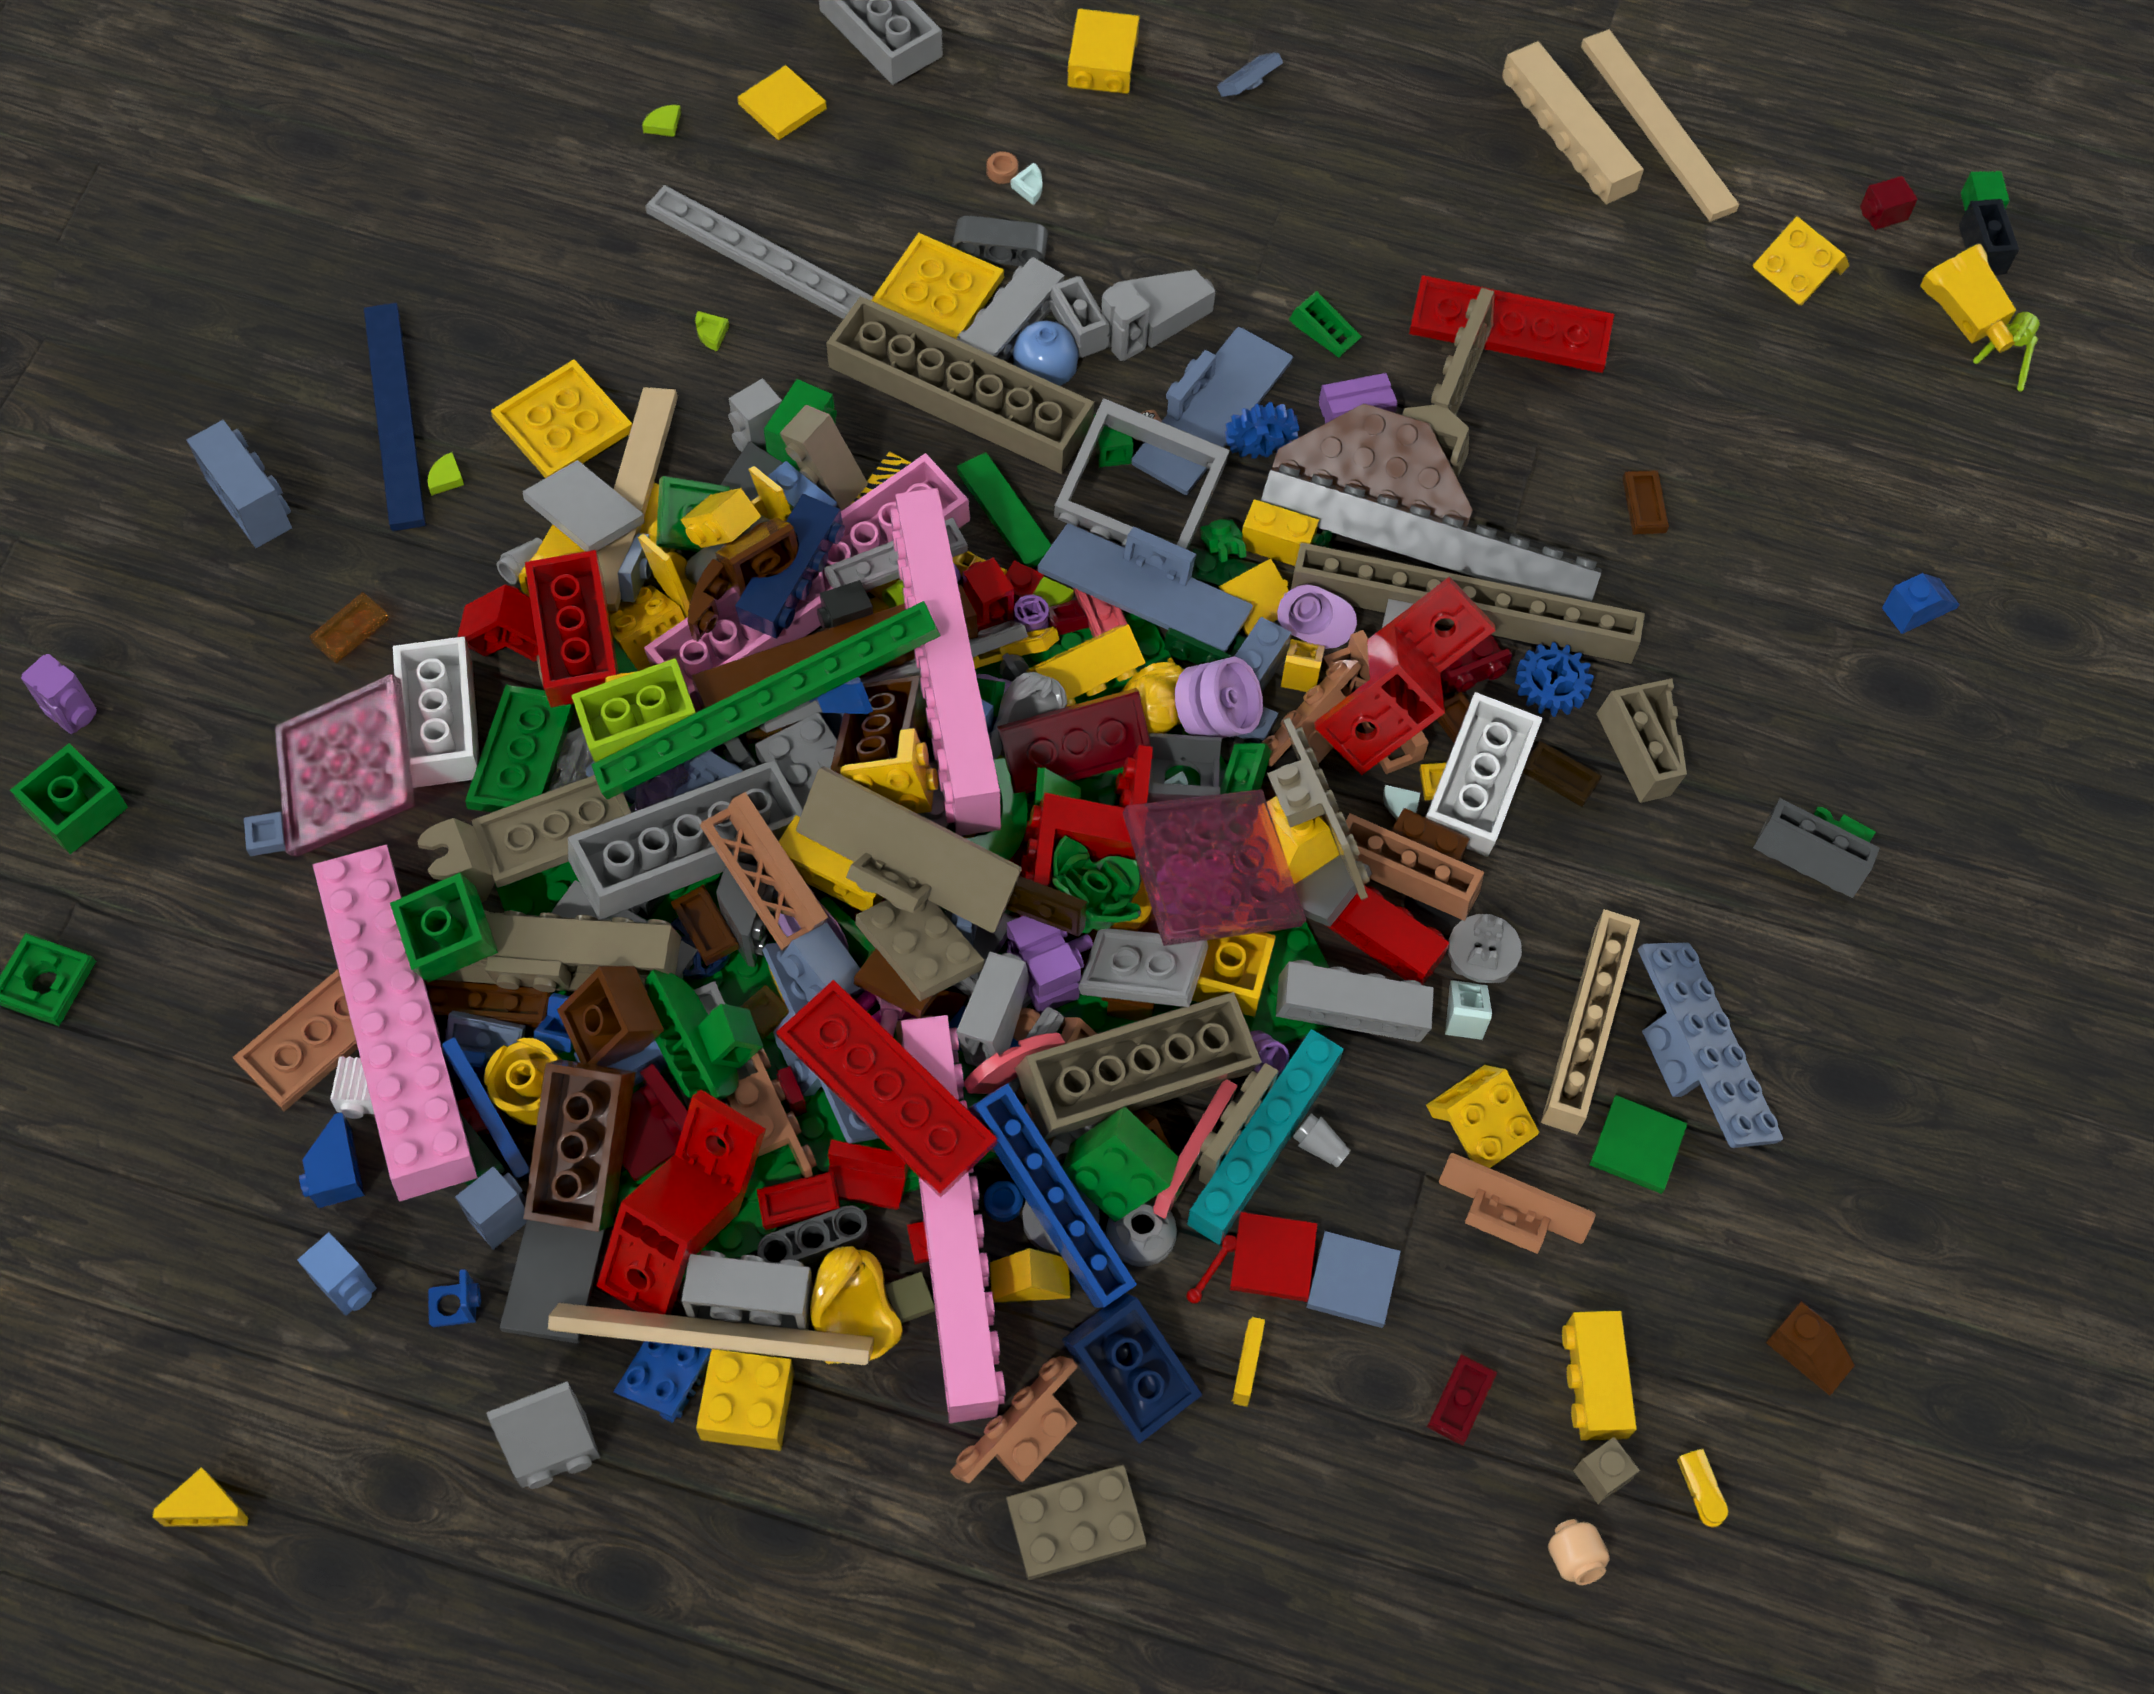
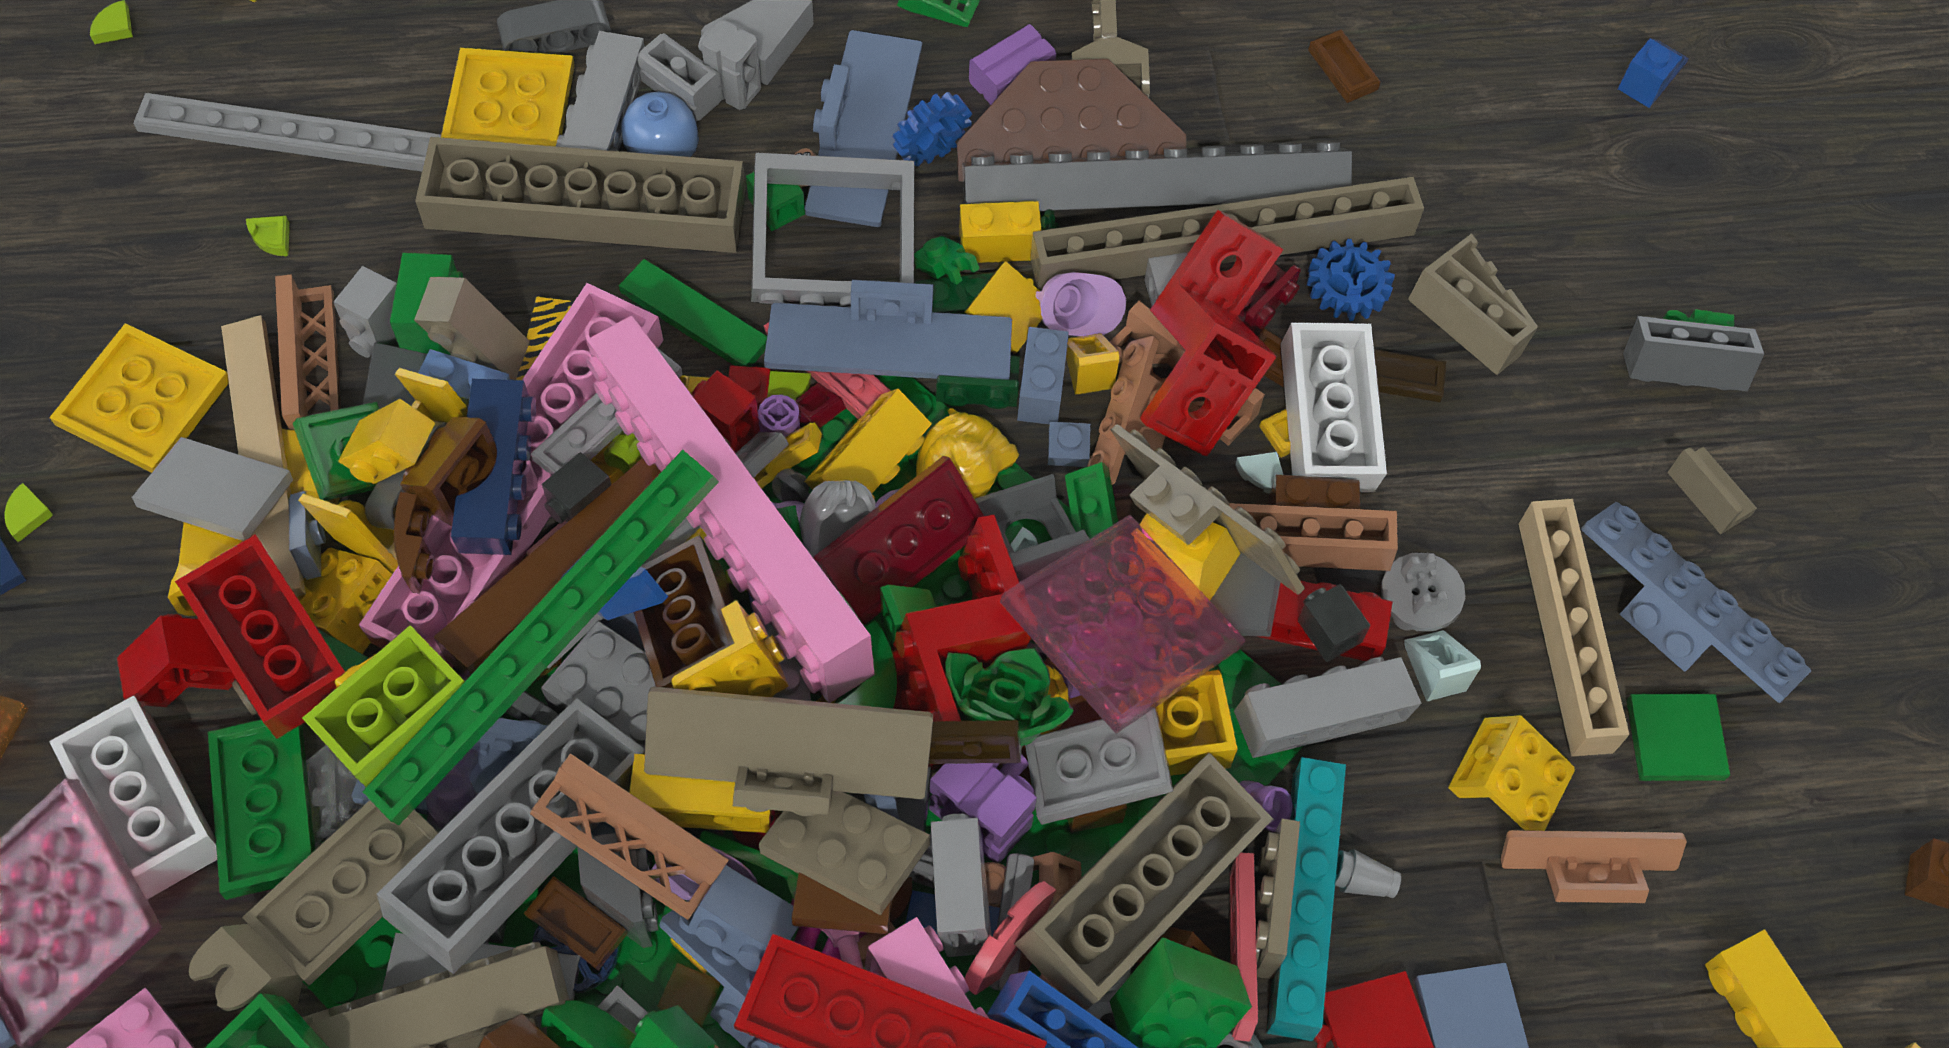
camera: 25 degrees left, 0 degrees up
light grey cone [497,538,543,584] -> none
lavender wheel [1175,656,1263,739] -> none
none -> nougat fence [275,274,341,431]
none -> pearl dark grey brick [1298,584,1371,662]
none -> dark tan panel [1667,447,1757,535]

